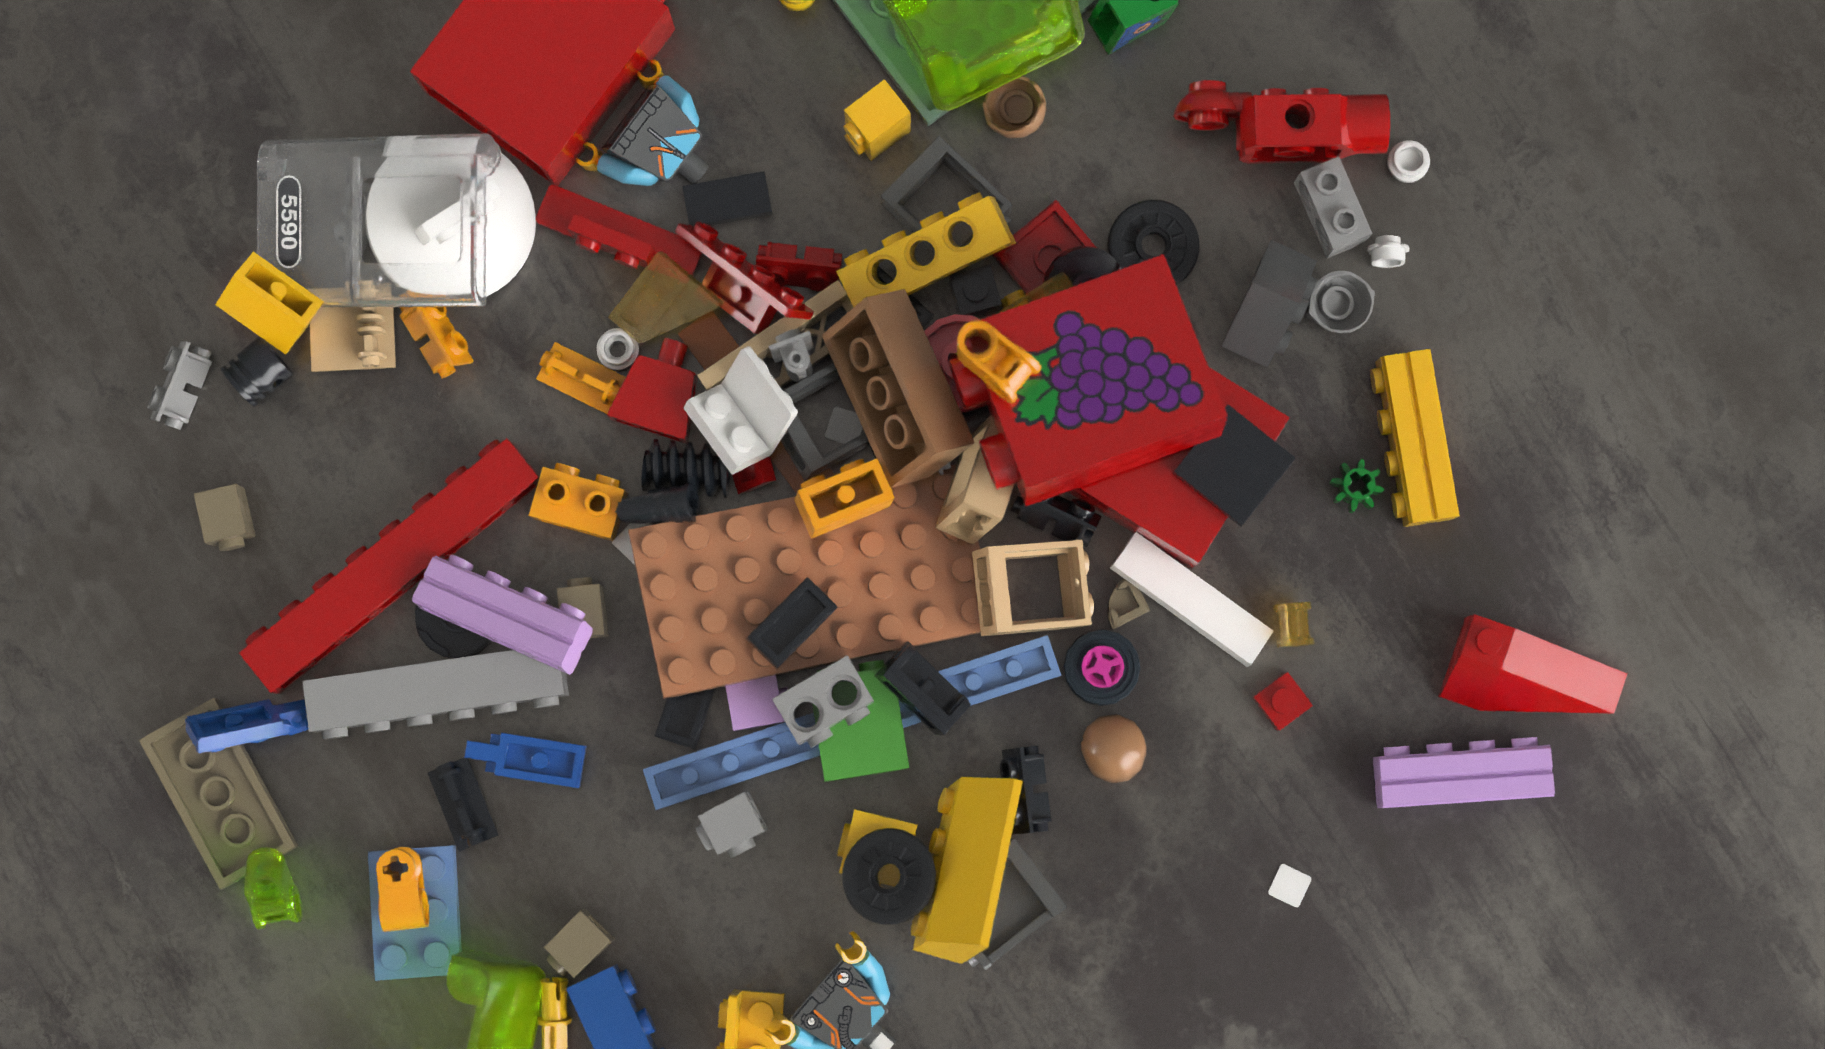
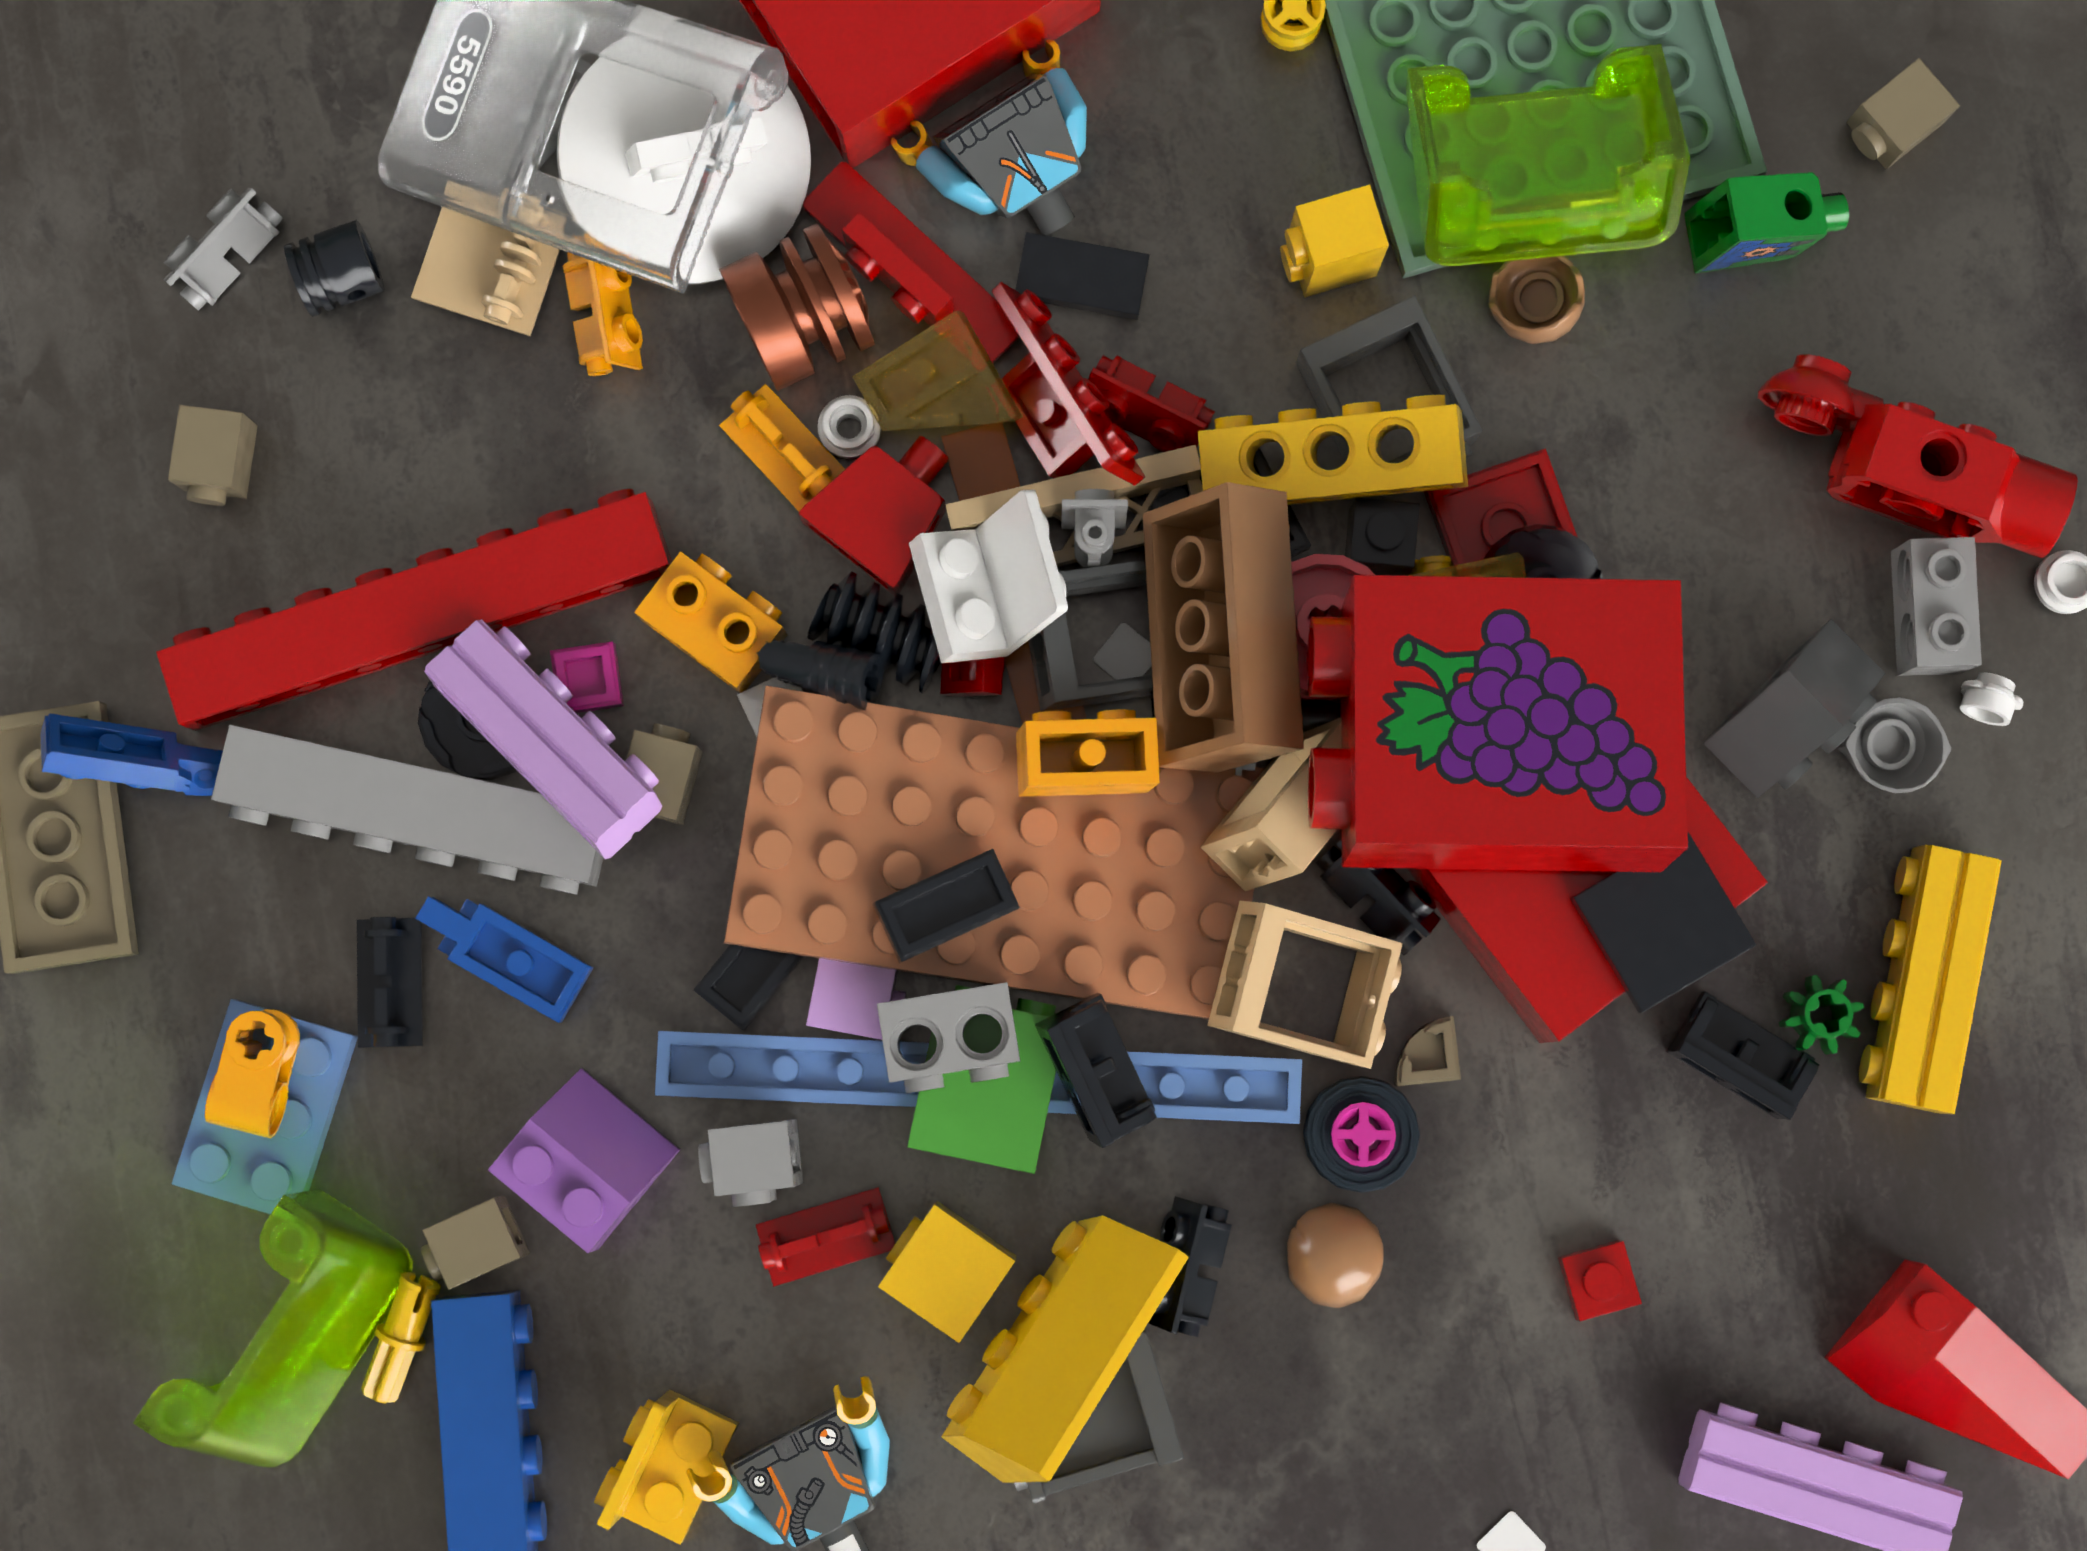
camera: 20 degrees right, 0 degrees up
yellow brick [215,251,324,355] -> none
clear neon green piece [244,848,302,930] -> none
black wheel [842,828,936,925] -> none
light orange piece [957,320,1041,403] -> none
black wheel [1108,200,1200,285] -> none
white tile [1110,532,1273,667] -> none
clear yellow bush [1273,602,1315,648] -> none
none -> medium lavender slope [488,1068,681,1253]
none -> dark pink tile [550,641,624,713]
none -> copper wheel [719,223,875,391]
none -> red hinge [755,1187,896,1287]
none -> black hinge [1666,992,1820,1120]

